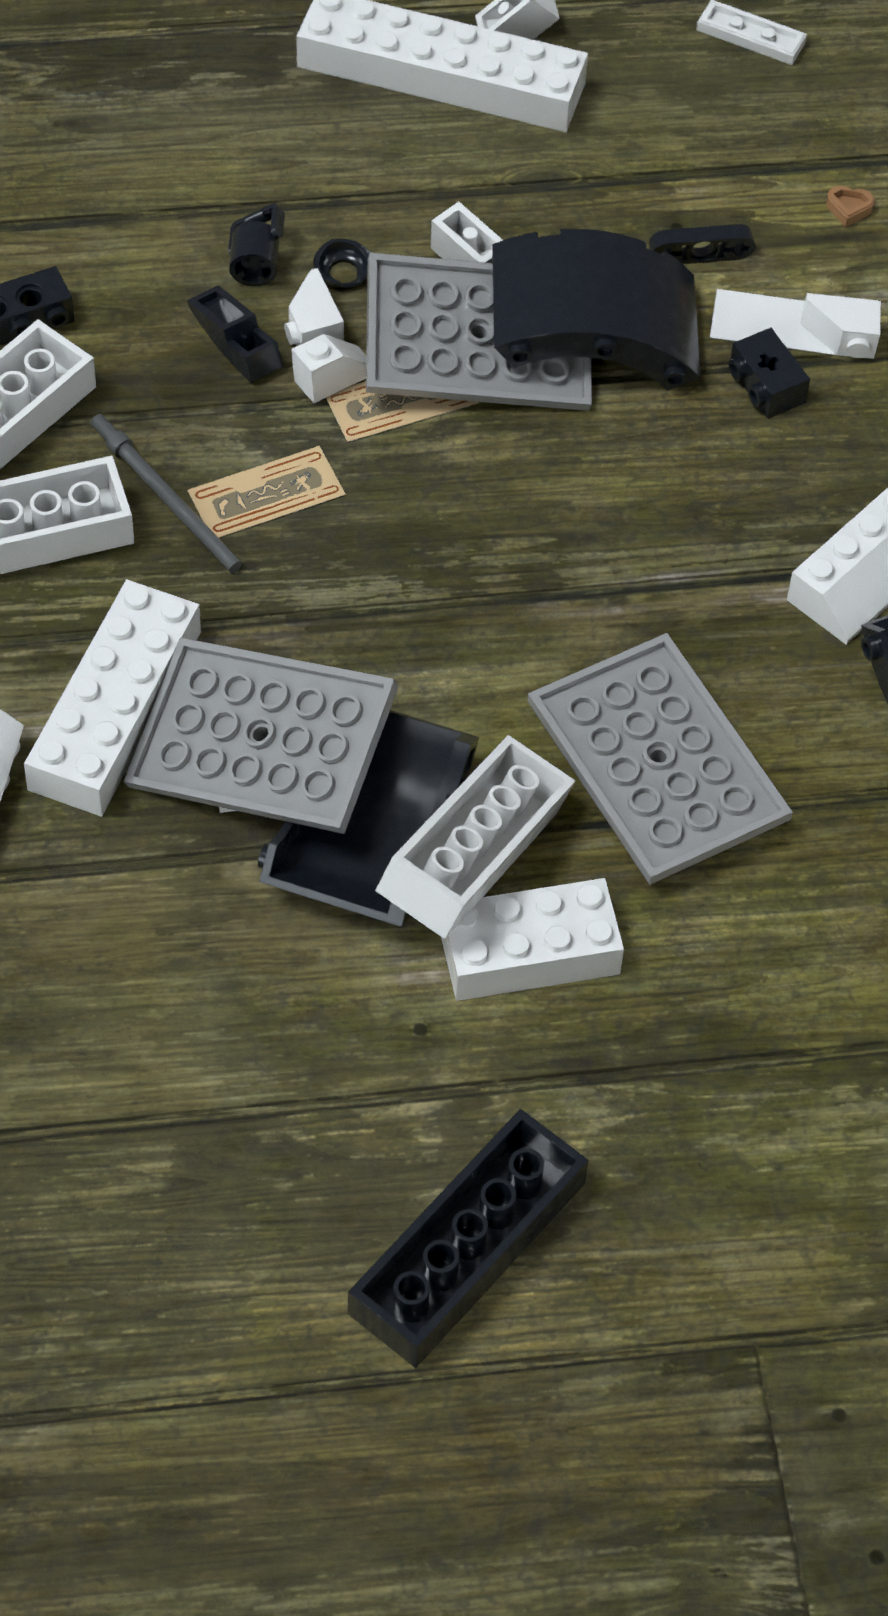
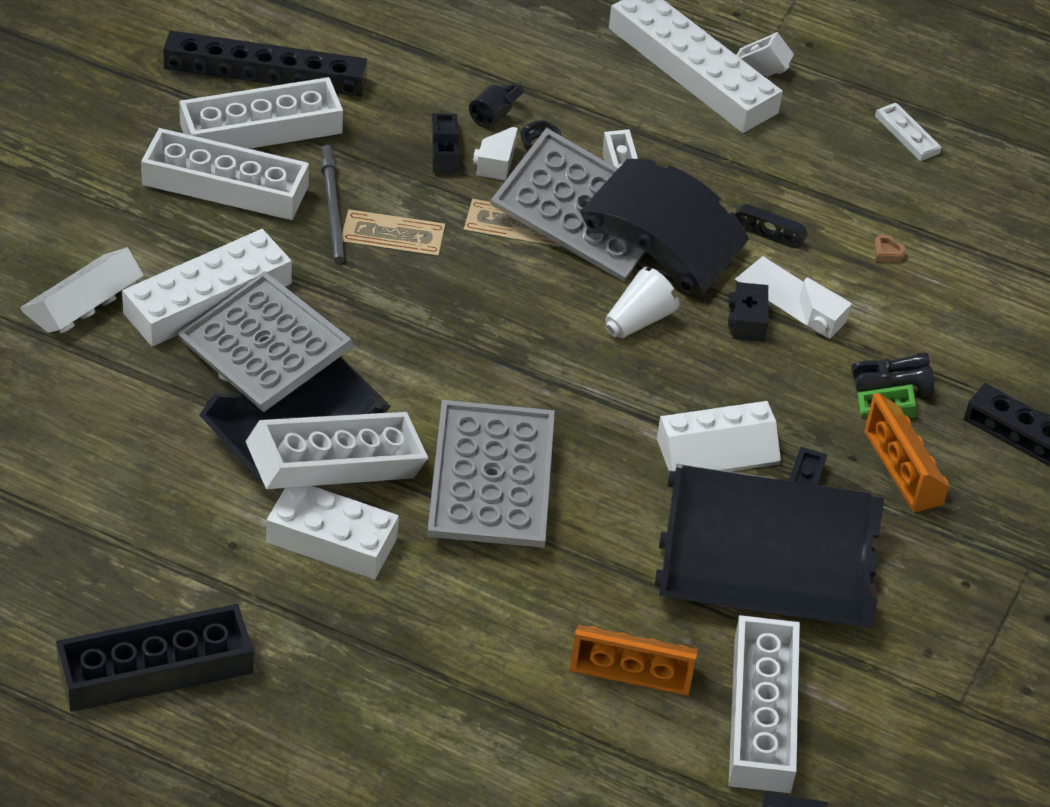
camera: 30 degrees right, 10 degrees down
white slope [291,334,366,403] -> none
none -> white cone [605,267,680,338]

